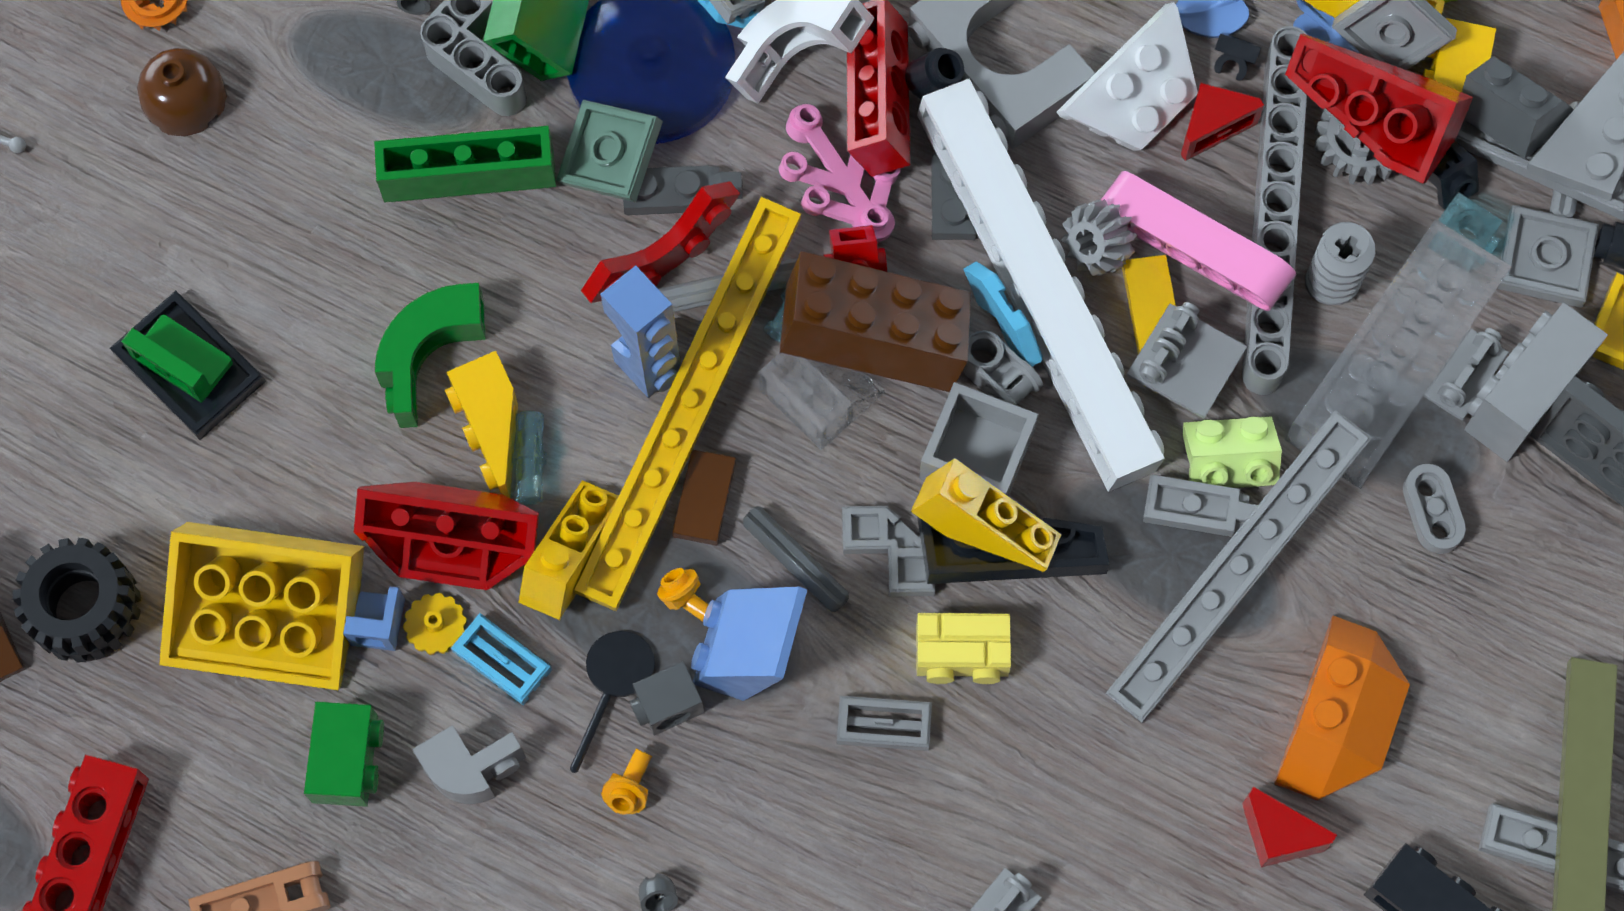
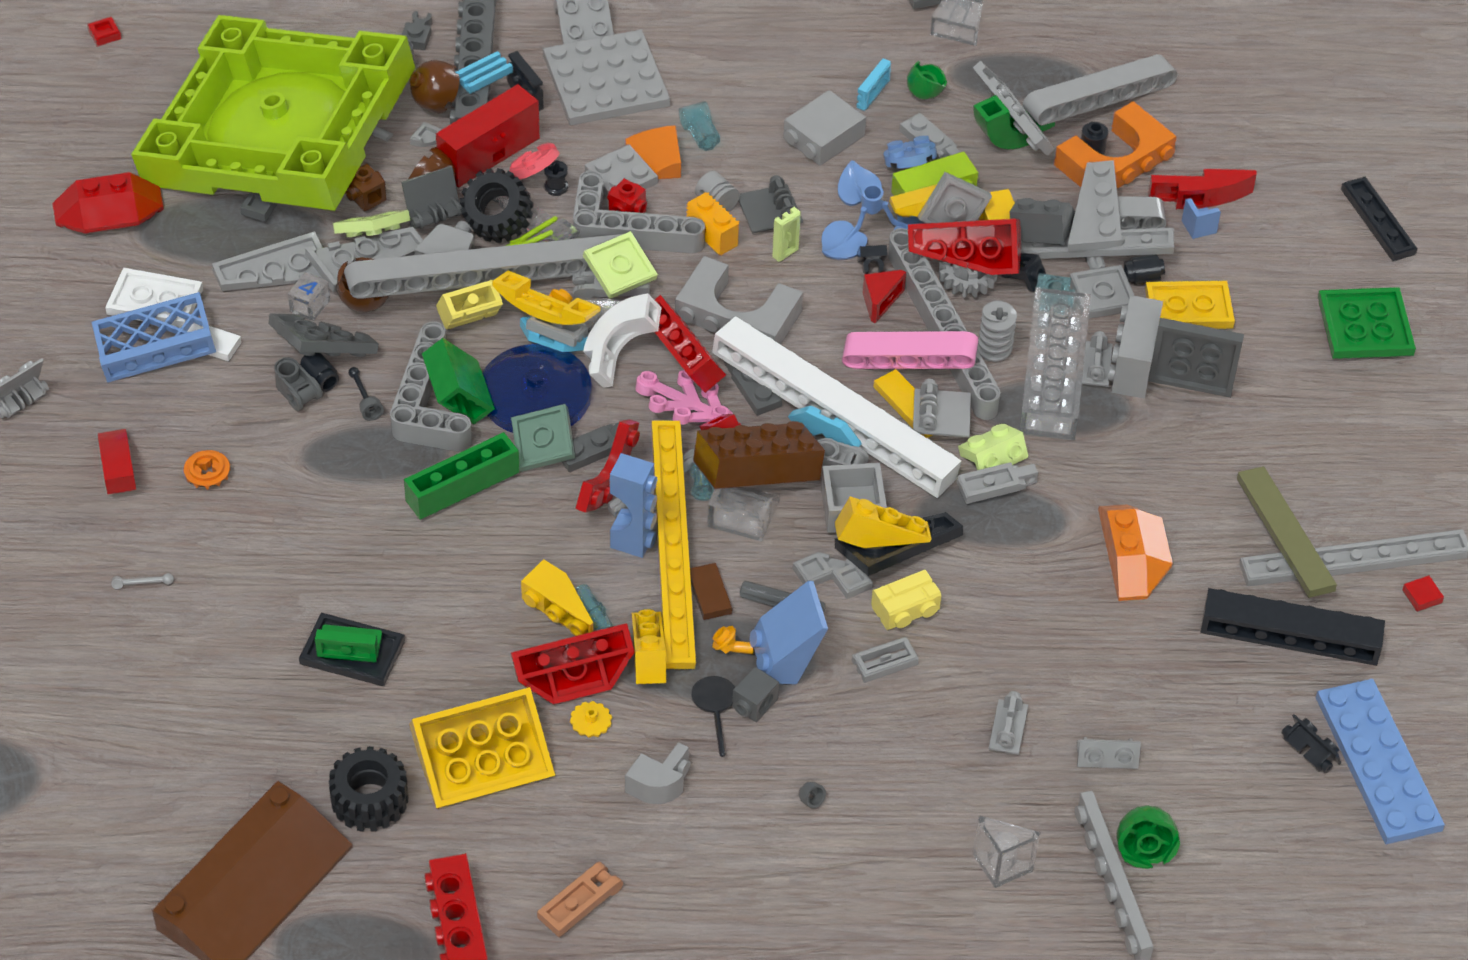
camera: 30 degrees left, 20 degrees down
reddish brown cylinder [137,48,227,137] -> none
green brick [304,702,384,807] -> none
medium blue panel [343,586,405,651] -> none
green arch [375,283,486,428] -> none
medium azure tile [451,613,552,705] -> none
light orange plate [601,748,652,814] -> none
black brick [905,48,964,99] -> none
white wing [1057,2,1198,151] -> none
light grey gear [1060,199,1138,276] -> none
light grey tile [1106,410,1372,723] -> none
red slope [1242,787,1337,868] -> none
light grey plate [1403,464,1466,554] -> none

